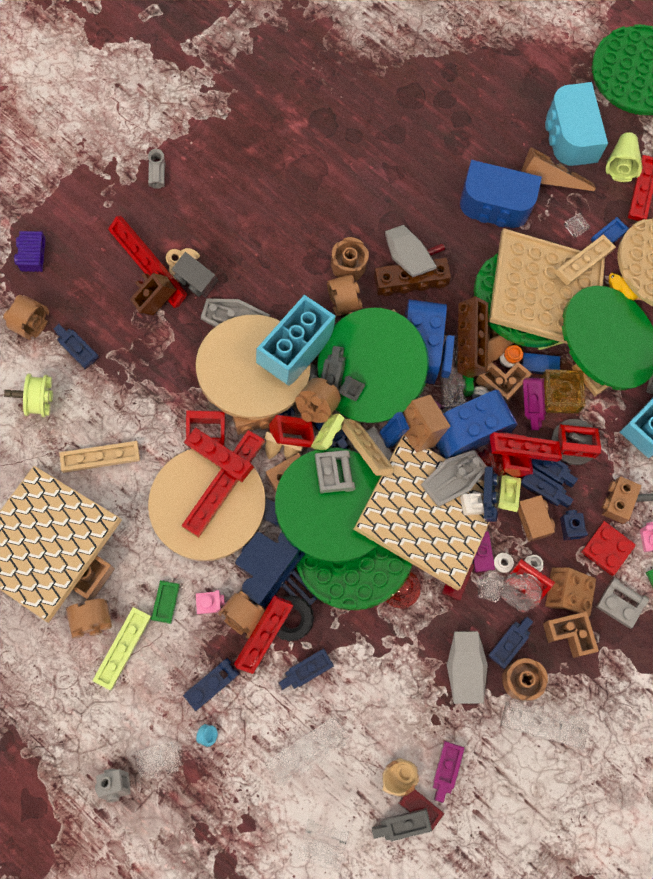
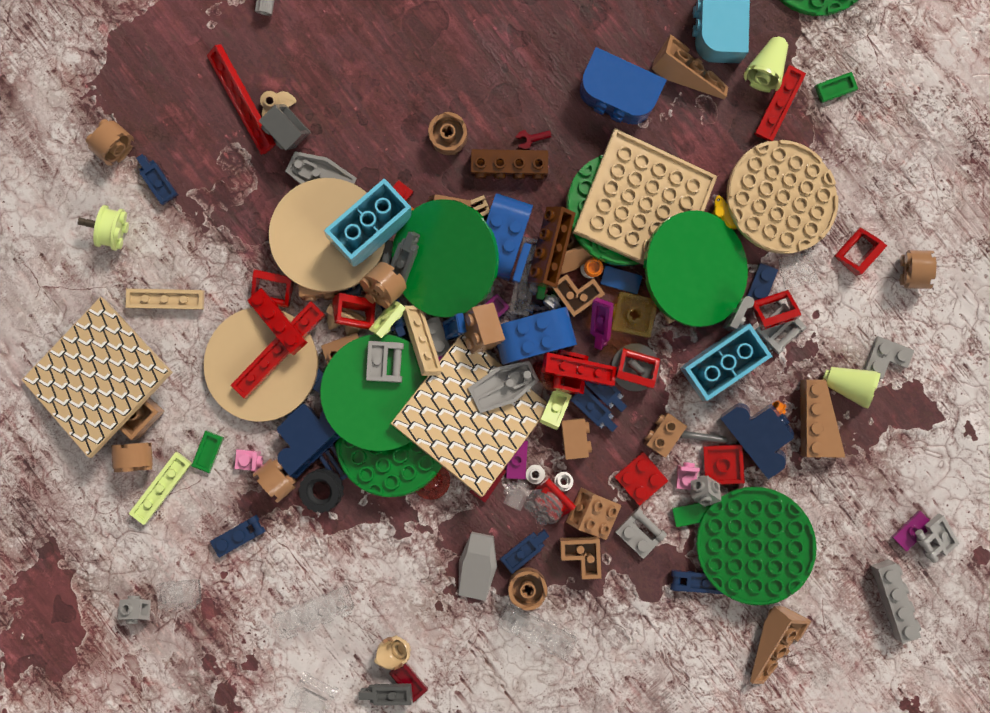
camera: 20 degrees right, 15 degrees up
dark purple brick [14,231,46,272] -> none
reddish brown brick [130,273,176,315] -> none
medium azure tile [196,724,218,747] -> none
red plate [234,595,294,674] -> none
dark blue hinge [278,649,334,690] -> none
medium nougat brick [327,275,363,317] -> none
dark grey tile [339,376,365,401] -> none
light grey piece [385,225,436,277] -> none
magenta hinge [432,741,465,803] -> none
white tile [460,493,484,516] -> none
dark blue hinge [483,467,499,522] -> none
tan plate [555,234,616,286] -> none
dark blue brick [560,510,588,541] -> none
clear tile [564,213,590,238] -> none
blue tile [591,217,629,244] -> none

